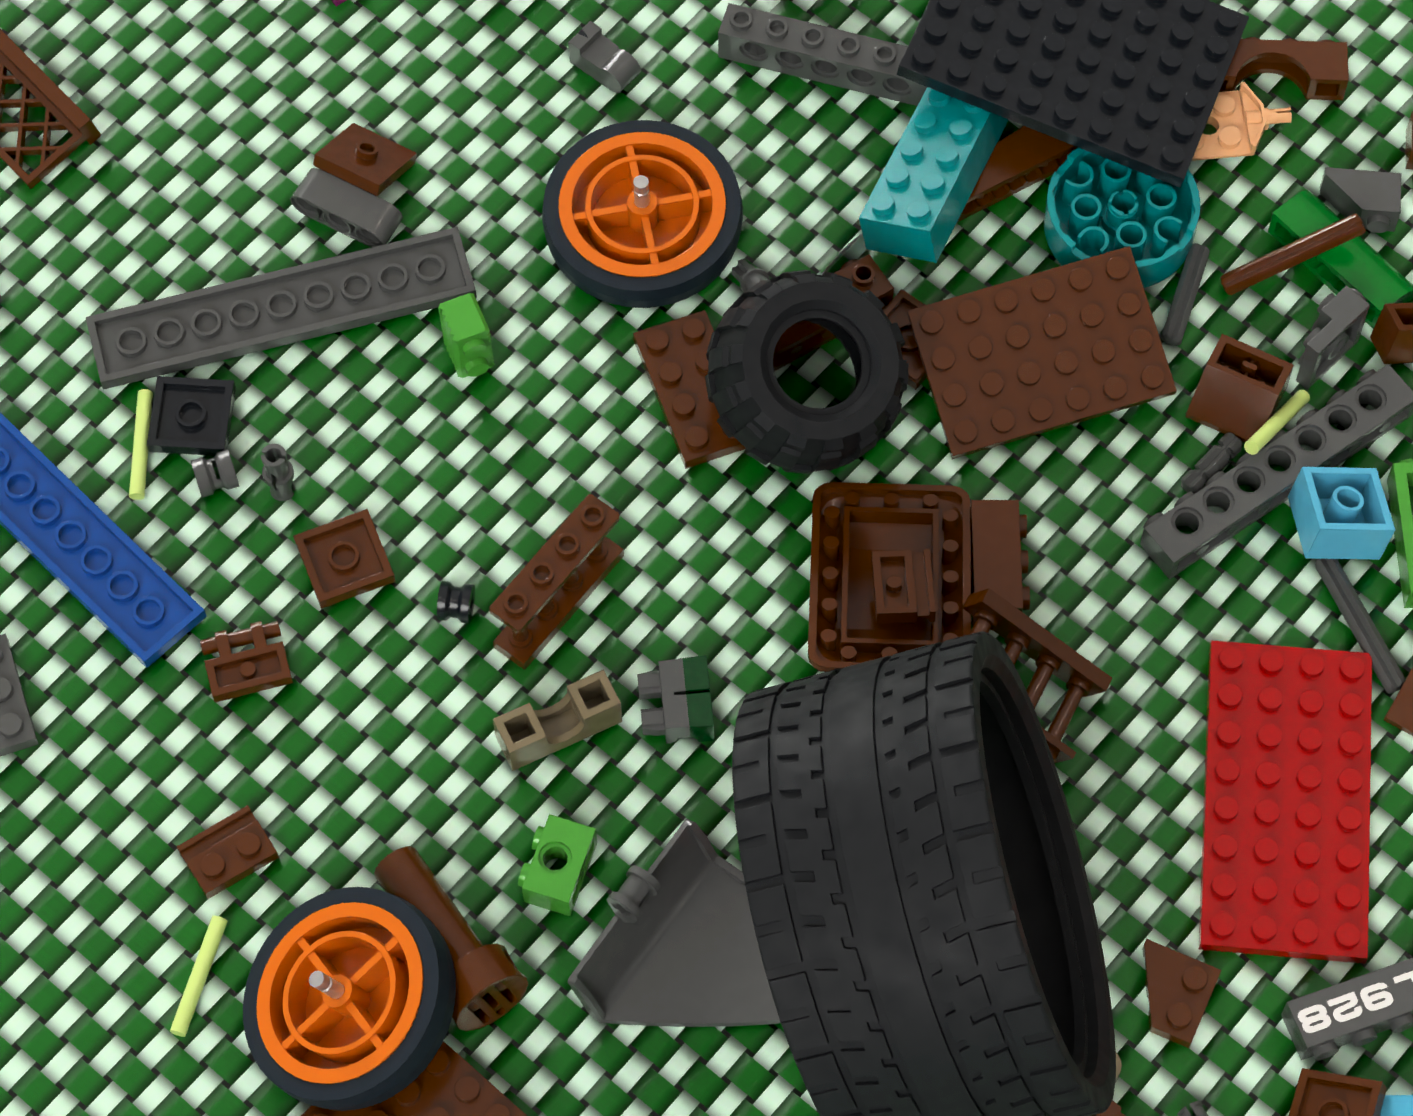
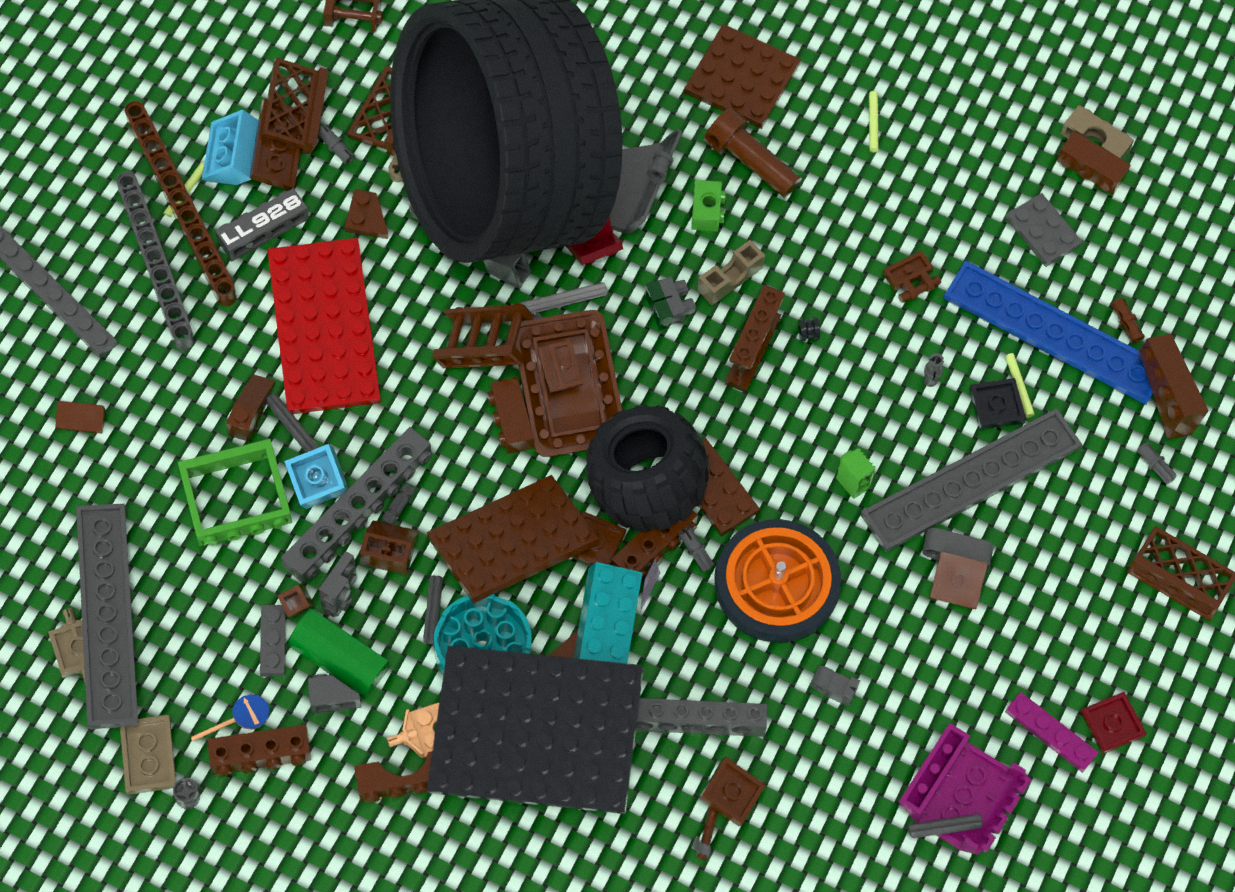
camera: 160 degrees right, 0 degrees up
reddish brown plate [177,805,279,899] -> none
dark grey wheel [191,450,240,498] -> none
orange wheel [243,887,456,1111] -> none
reddish brown plate [293,509,395,609] -> none
reddish brown axle [1220,213,1366,295] -> none
yellowish green bar [1244,390,1310,455] -> none

